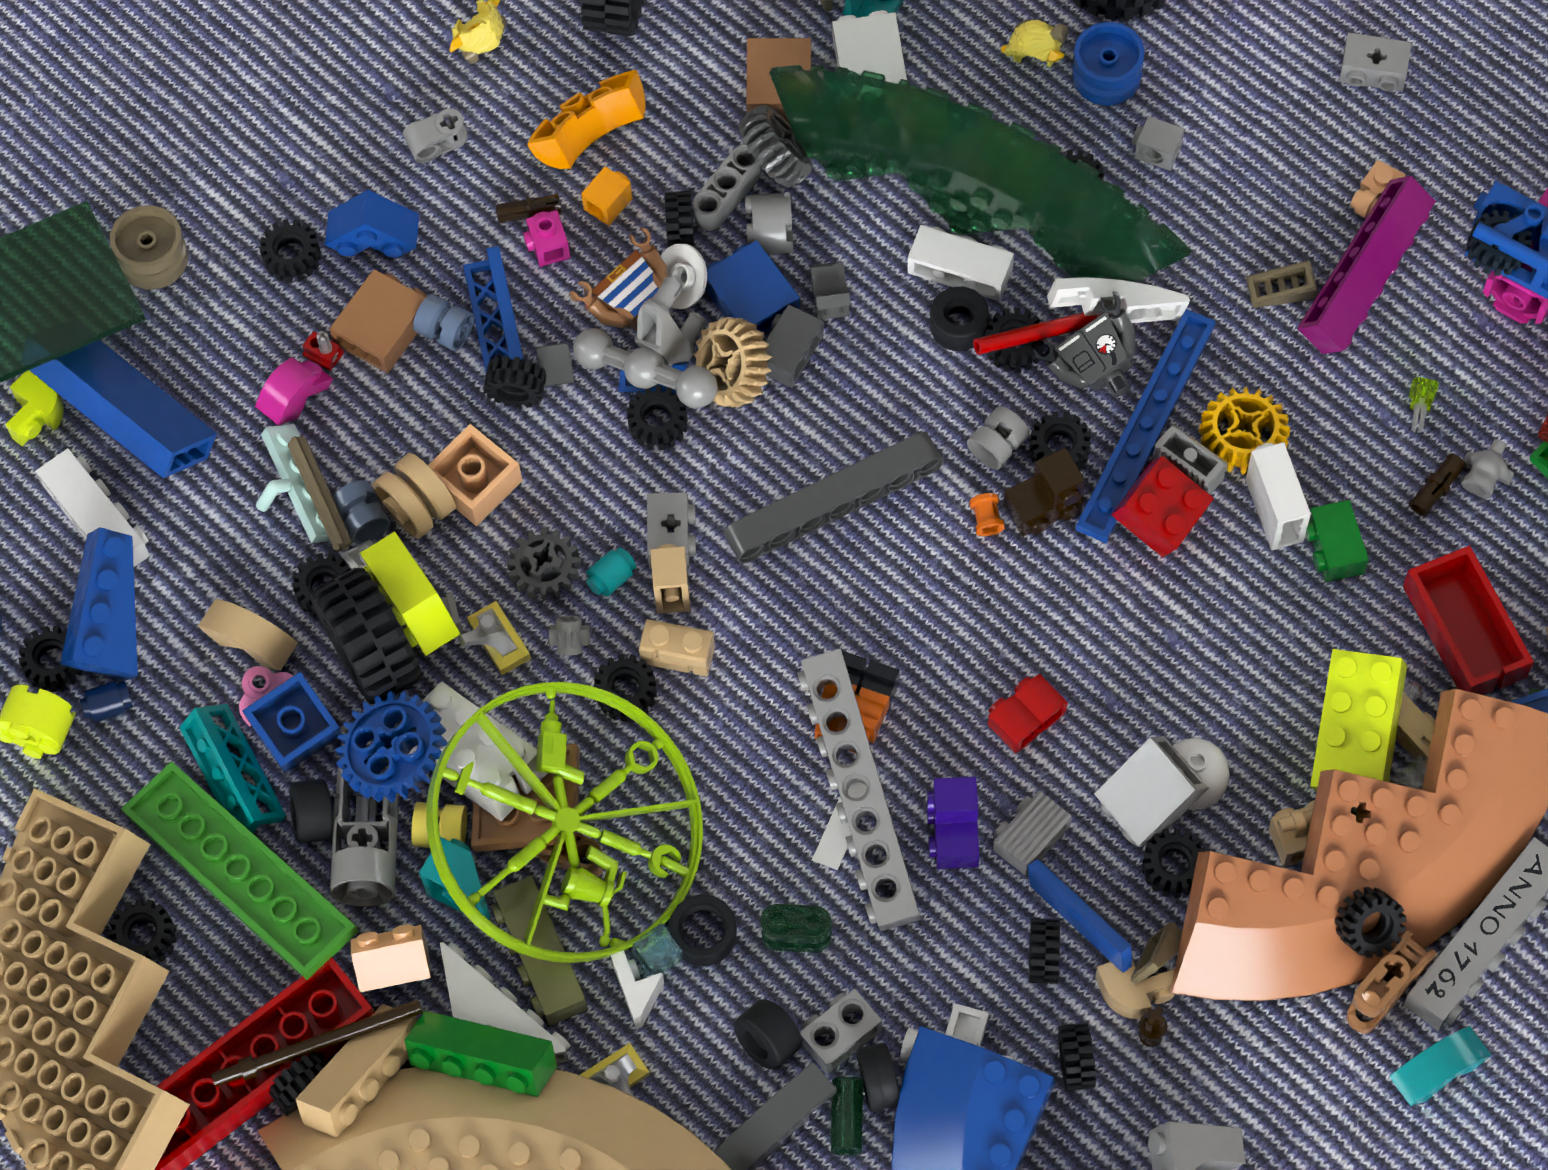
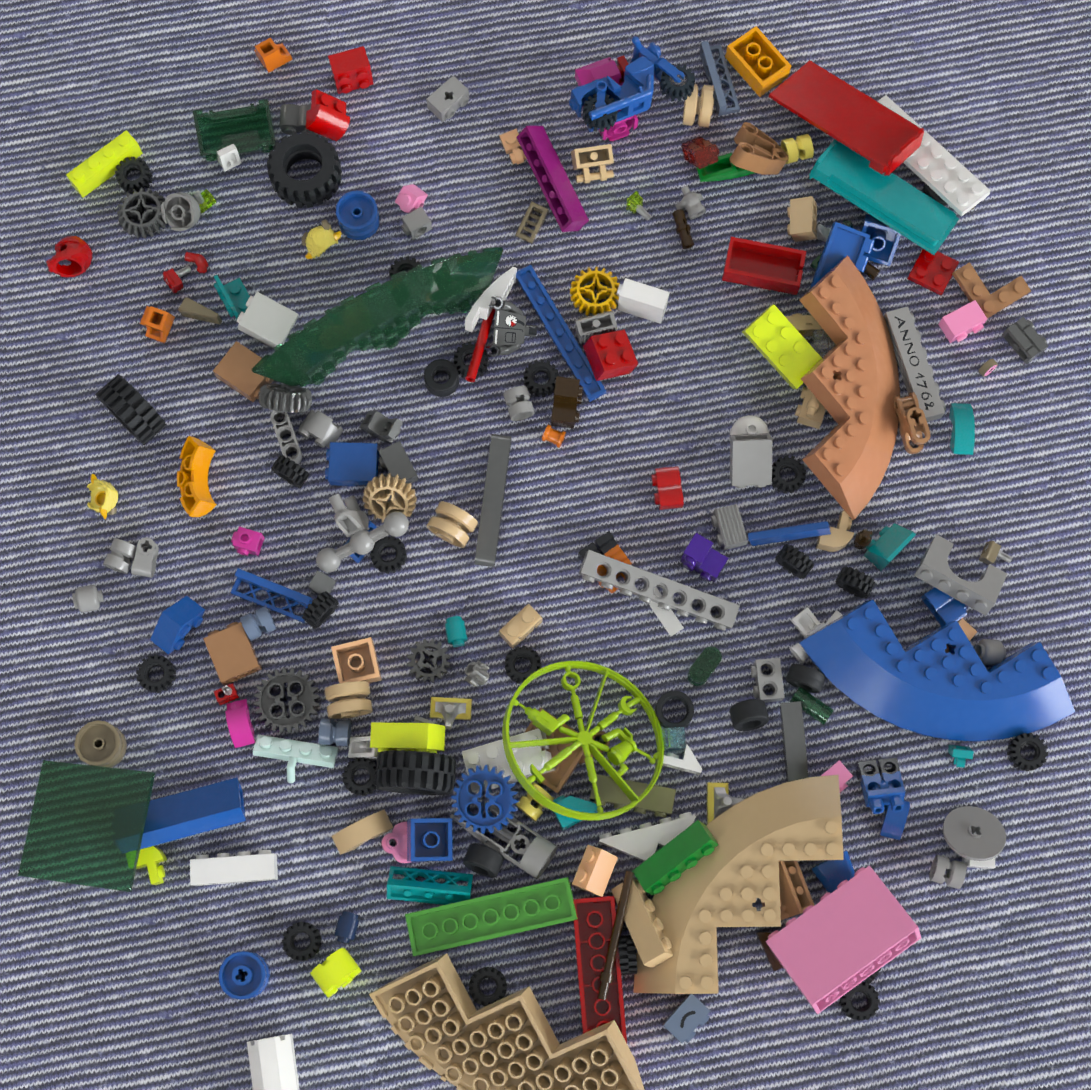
camera: 60 degrees left, 10 degrees up
blue wedge [60,527,138,681] -> none
dark tan axle [288,436,353,552] -> none
dark brown axle [496,193,561,223] -> none
torso [569,227,668,331] -> none
light orange brick [581,166,633,226] -> none
light grey brick [647,492,696,569] -> none
tan brick [650,544,691,614] -> none
white dish [661,244,707,309] -> none
white brick [908,225,1014,301] -> none
dark tan slope [1131,922,1182,985] -> none
green brick [1305,500,1369,583] -> none
black tyre [1335,887,1407,958] -> none
none -> light grey head [72,585,104,613]
none -> light grey wheel [103,538,137,574]
none -> dark grey gear [253,667,321,734]
none -> bright pink brick [395,184,428,213]
none -> tan wheel [426,501,478,548]
none -> tan brick [571,144,614,184]
none -> teal slope [864,523,916,571]

